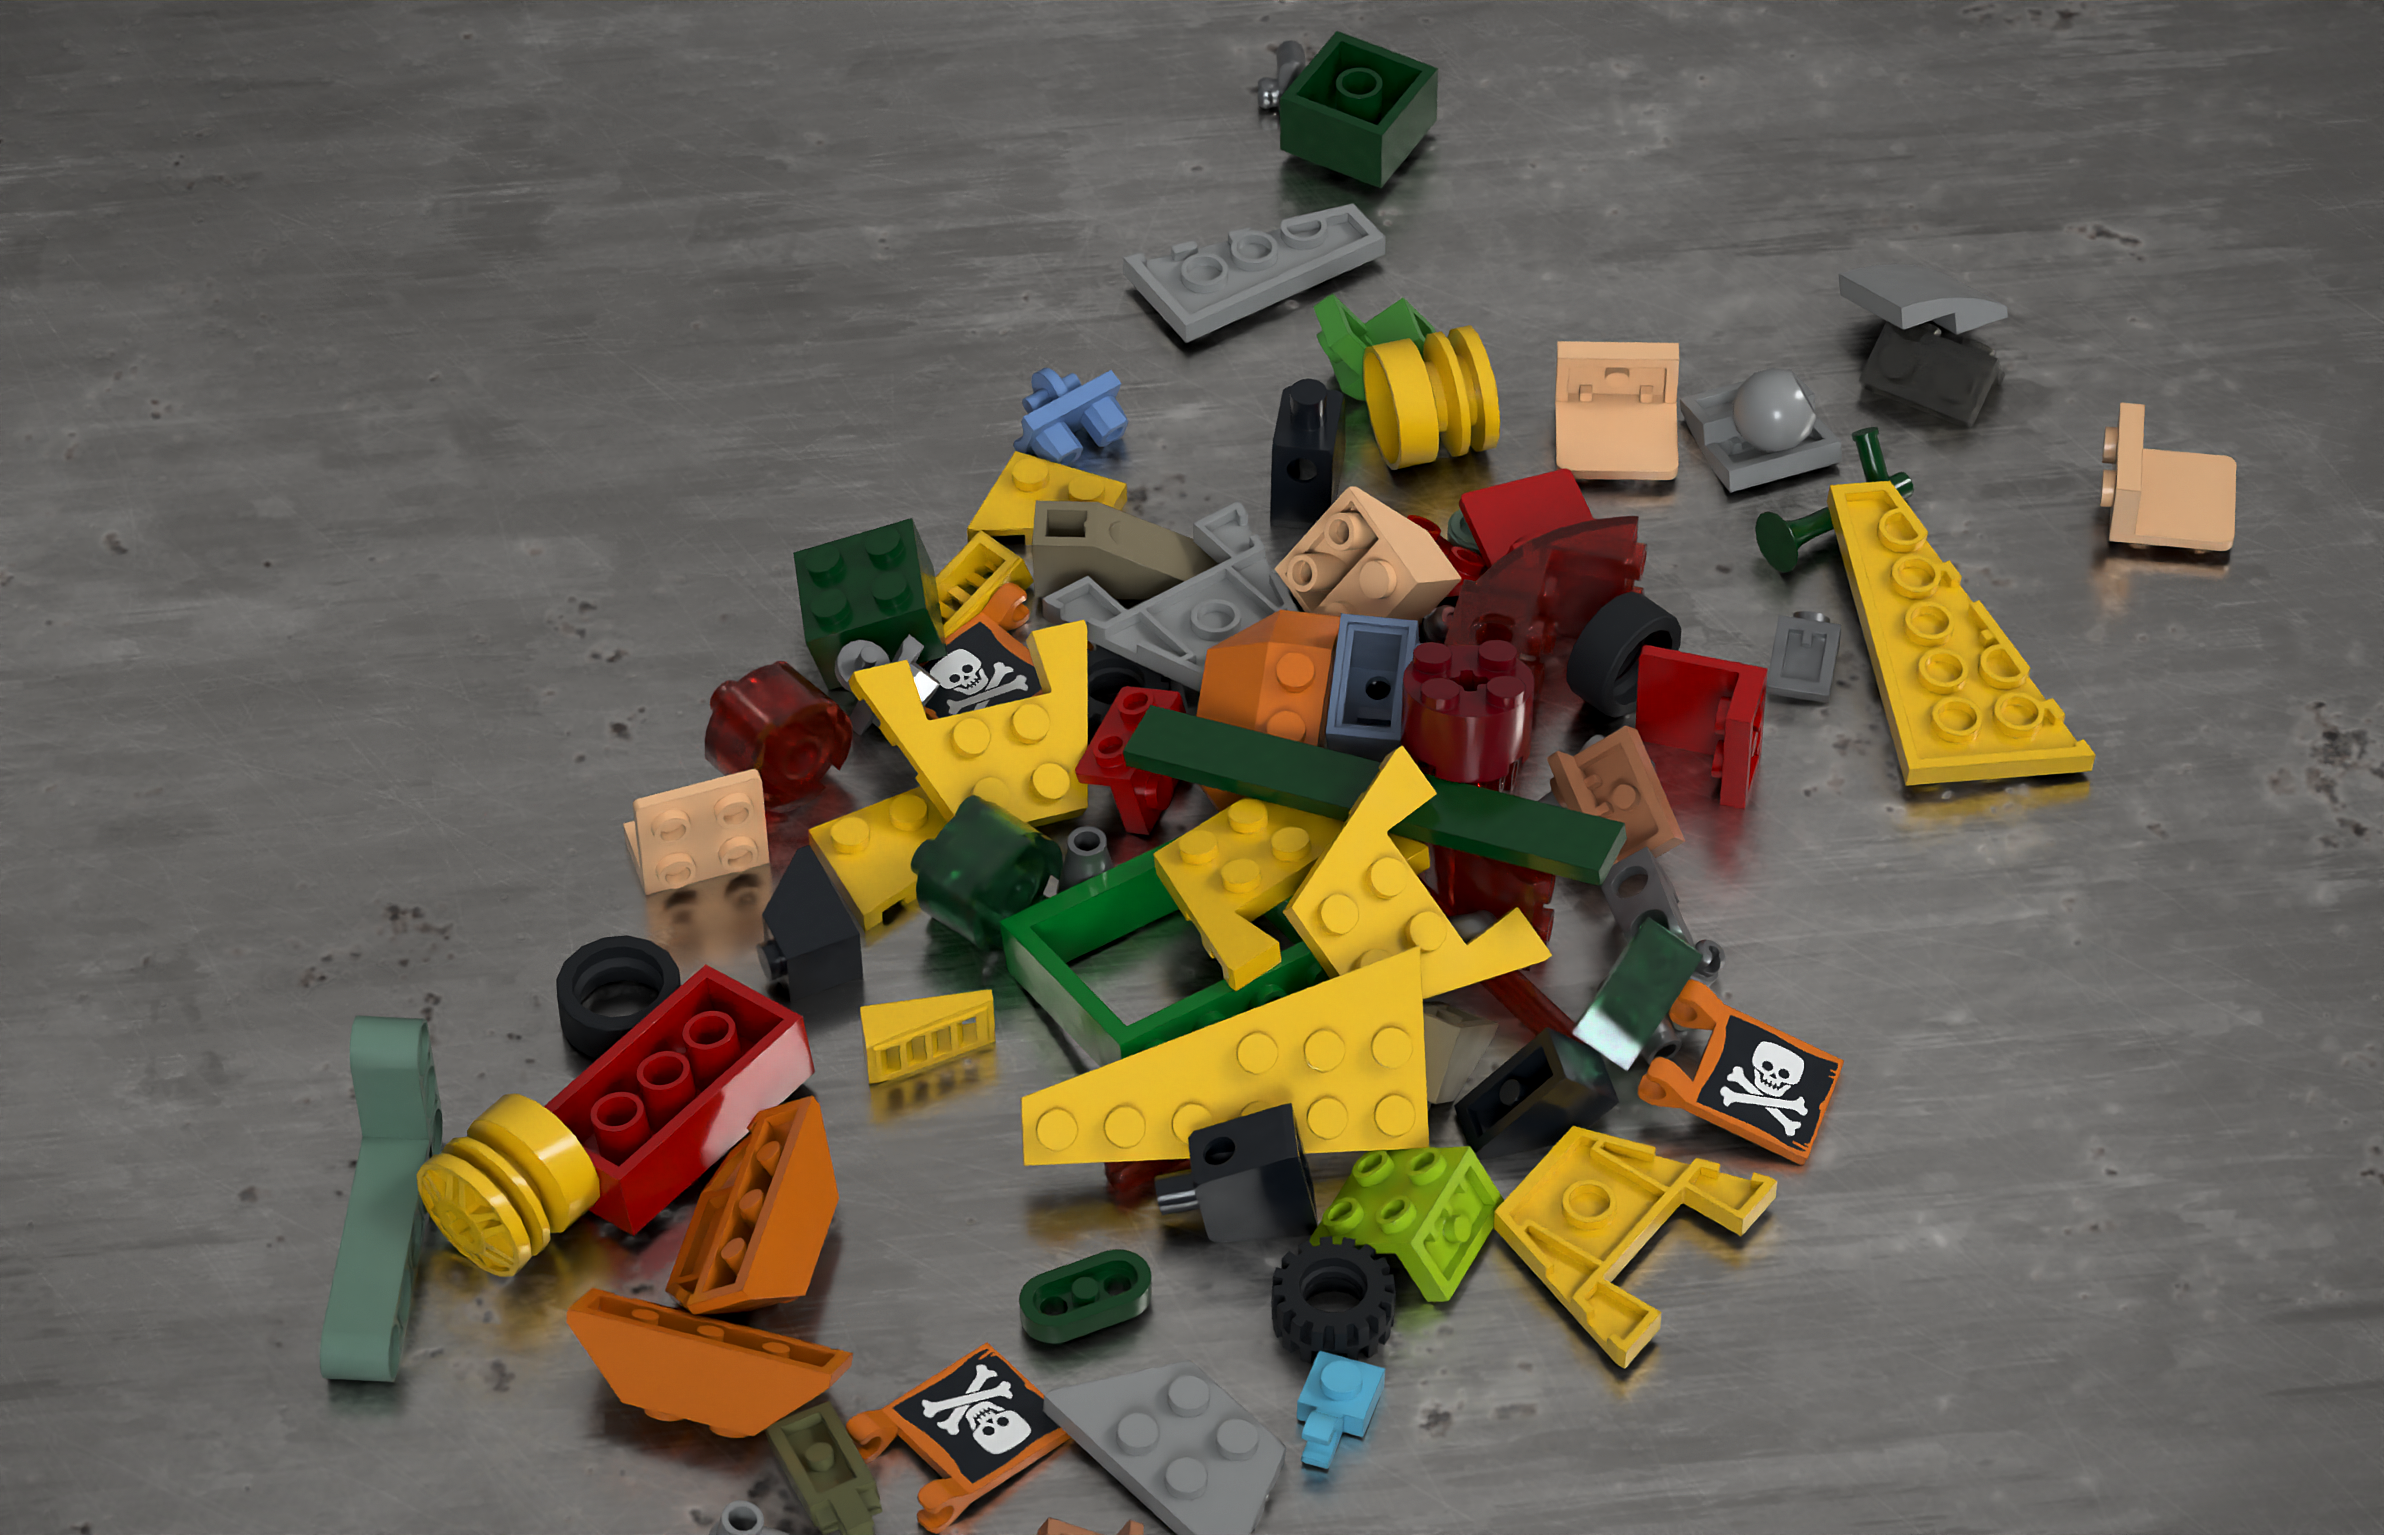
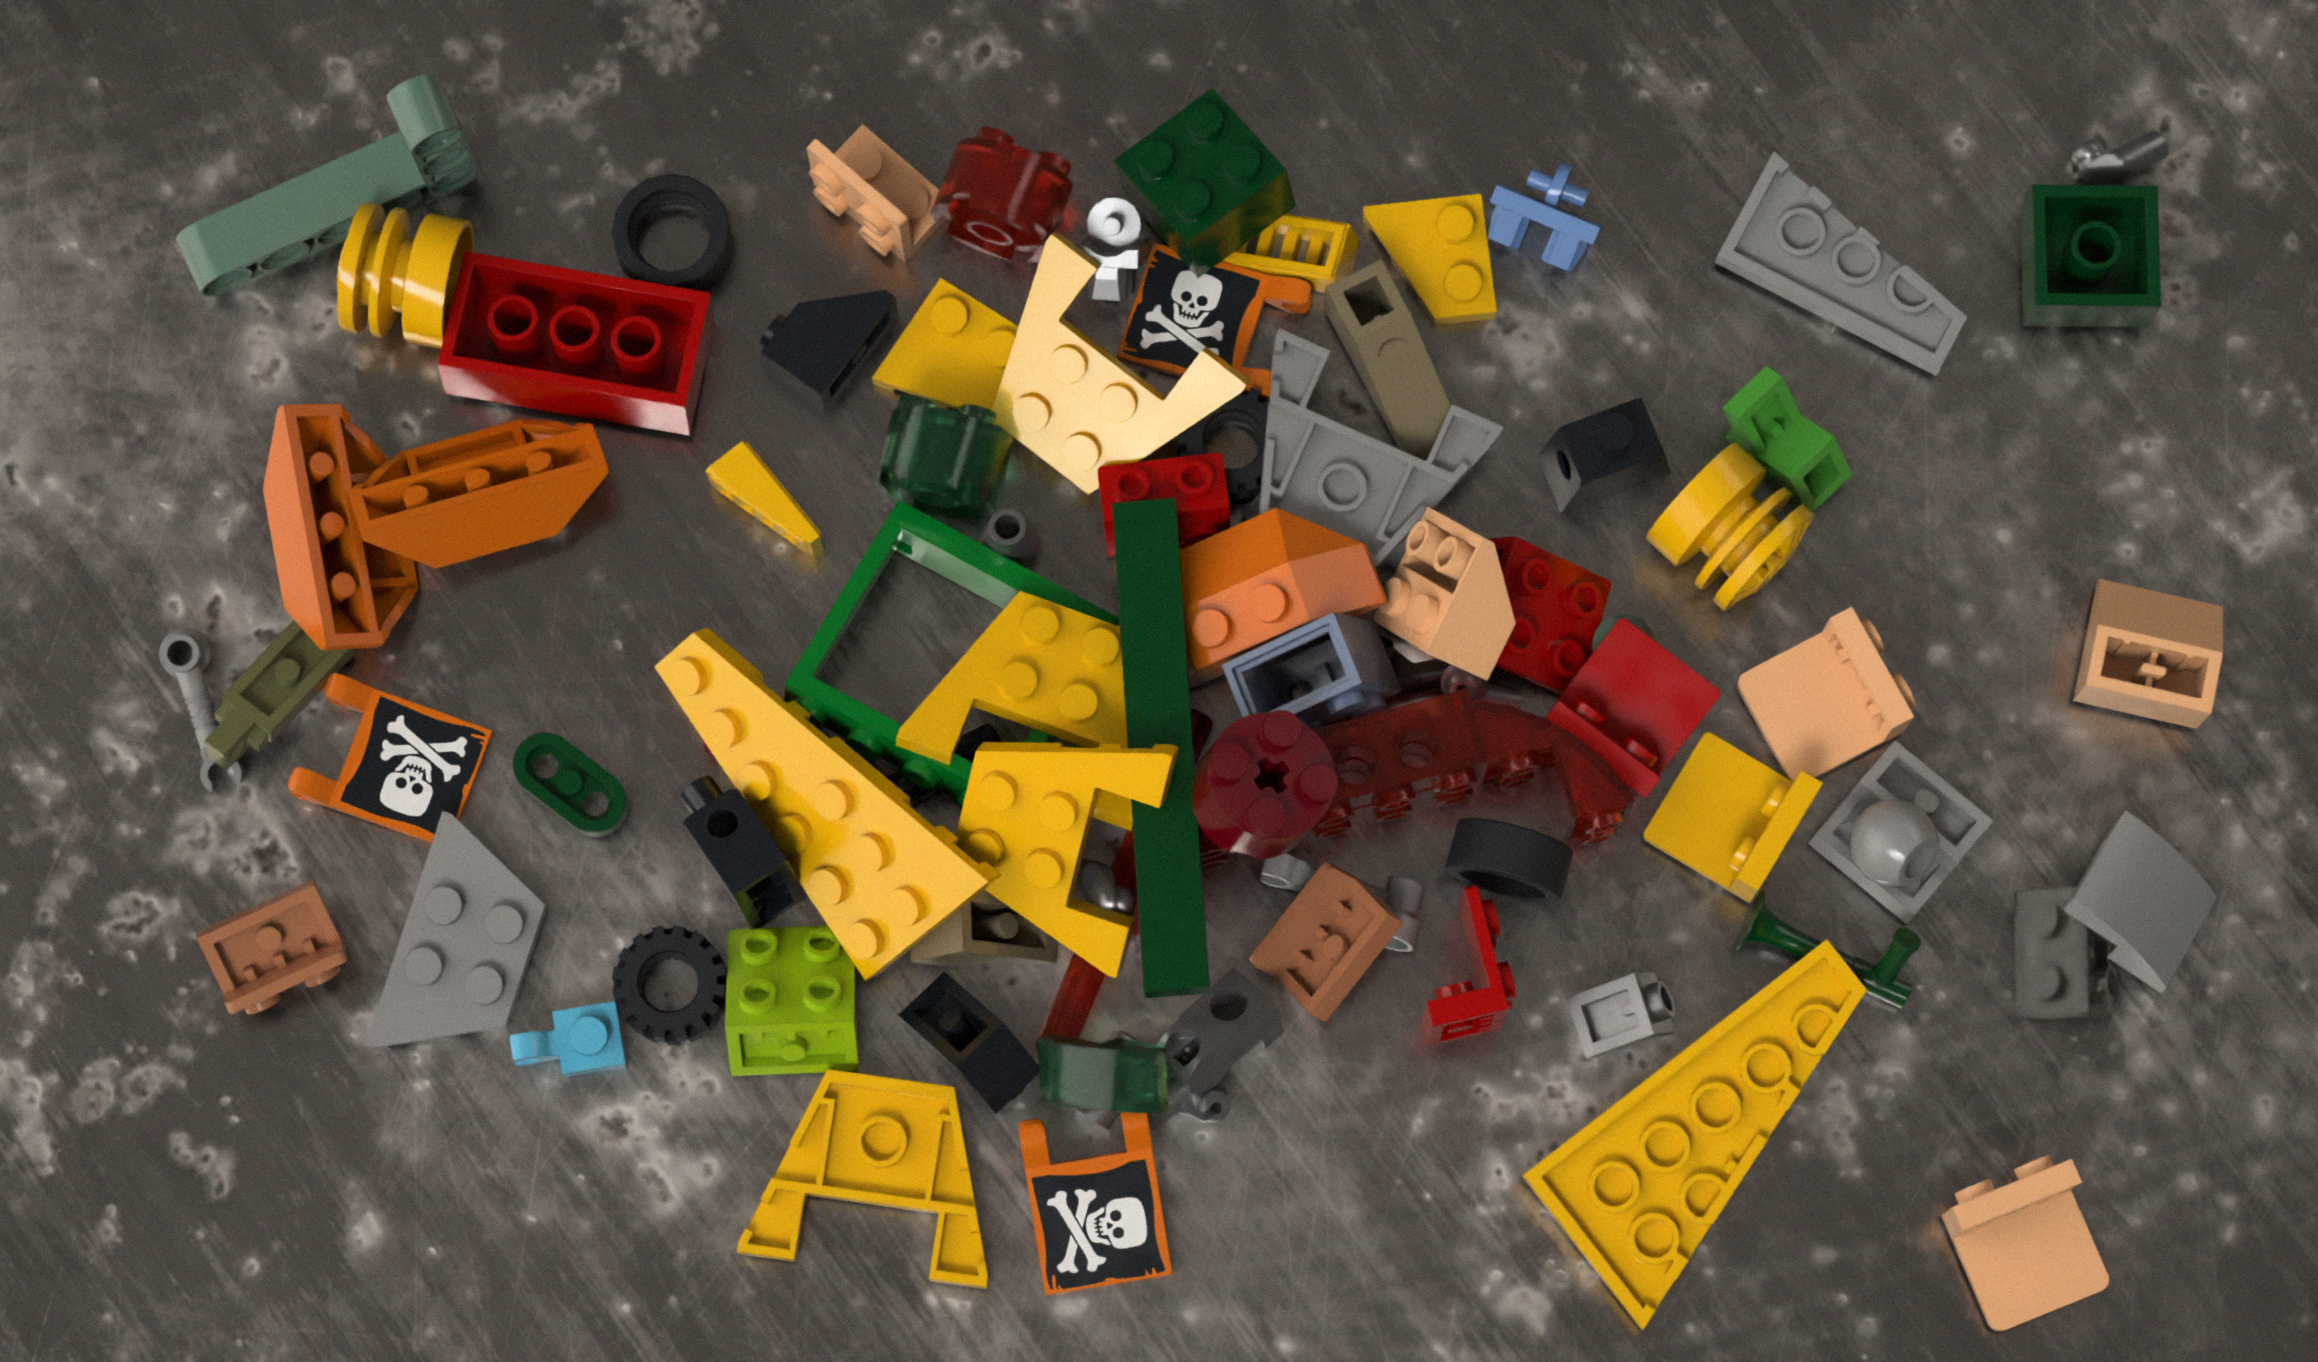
camera: 60 degrees right, 30 degrees up
none -> yellow bracket [1643,732,1823,904]
none -> light nougat slope [2073,578,2223,729]

